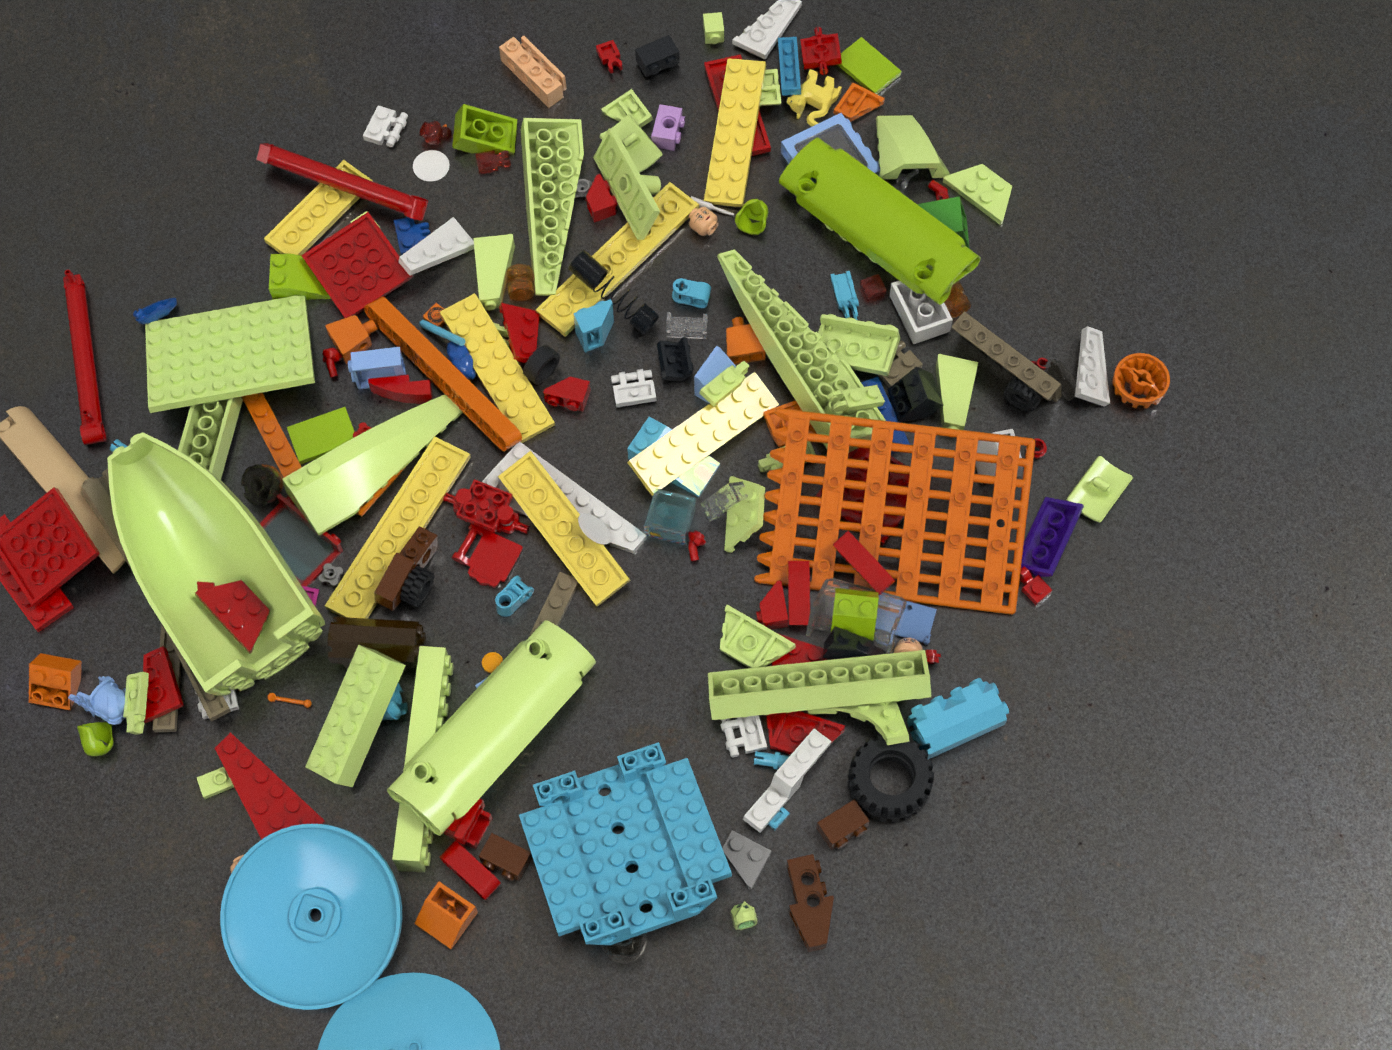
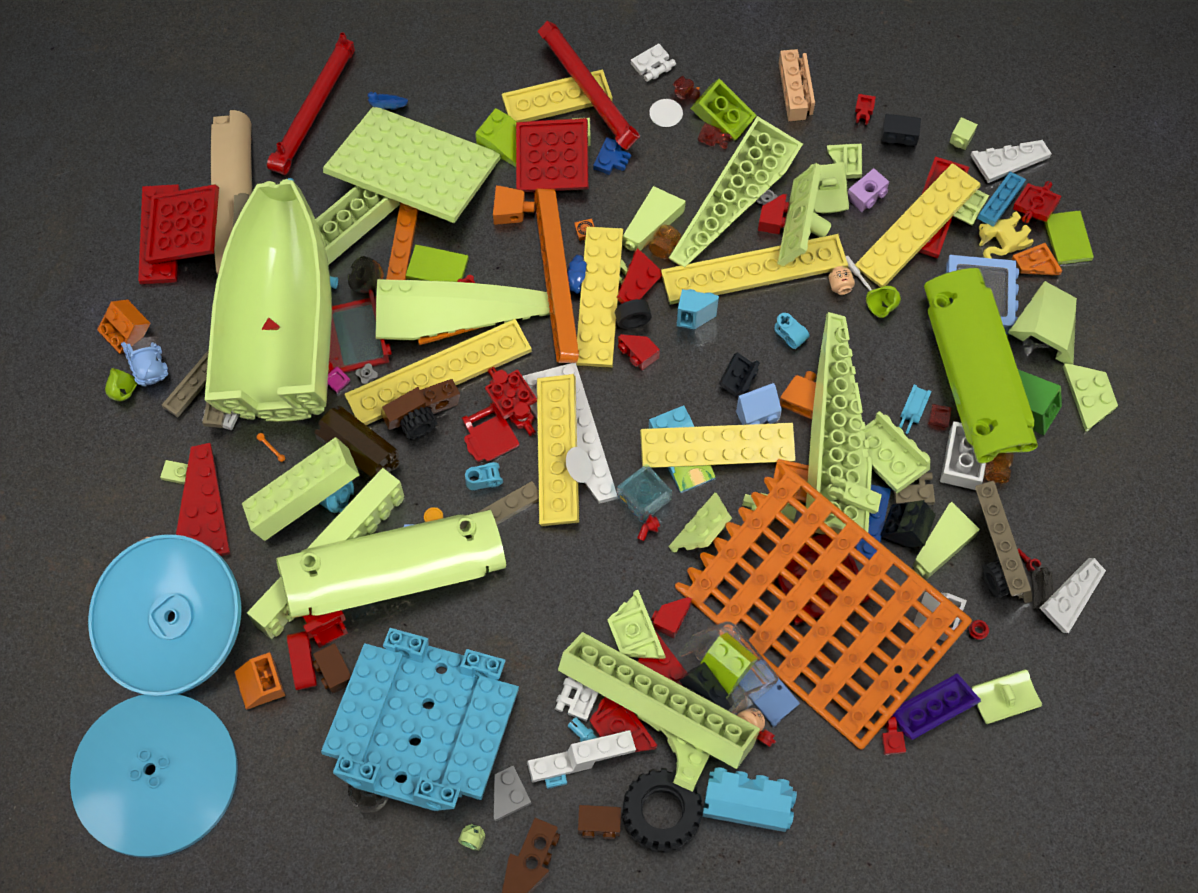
camera: 35 degrees right, 0 degrees up
yellowish green hinge [123,672,149,735] -> none
red wing [143,646,184,723] -> none
red wing [195,580,270,654] -> none
red plate [322,348,342,377] -> none
light blue window [348,347,406,389] -> none
red slope [368,375,433,404] -> none
white wing [399,217,474,276] -> none
medium azure bar [419,320,465,346] -> none
black piece [568,250,659,334] -> none
white plate [611,369,656,407] -> none
clear hinge [666,312,708,339] -> none
yellowish green hinge [699,361,750,407] -> none
clear hinge [701,481,748,522] -> none
red slope [788,561,810,625] -> none
red slope [833,531,895,595] -> none
red arm [928,180,949,201] -> none
orange gear [1112,353,1170,408] -> none

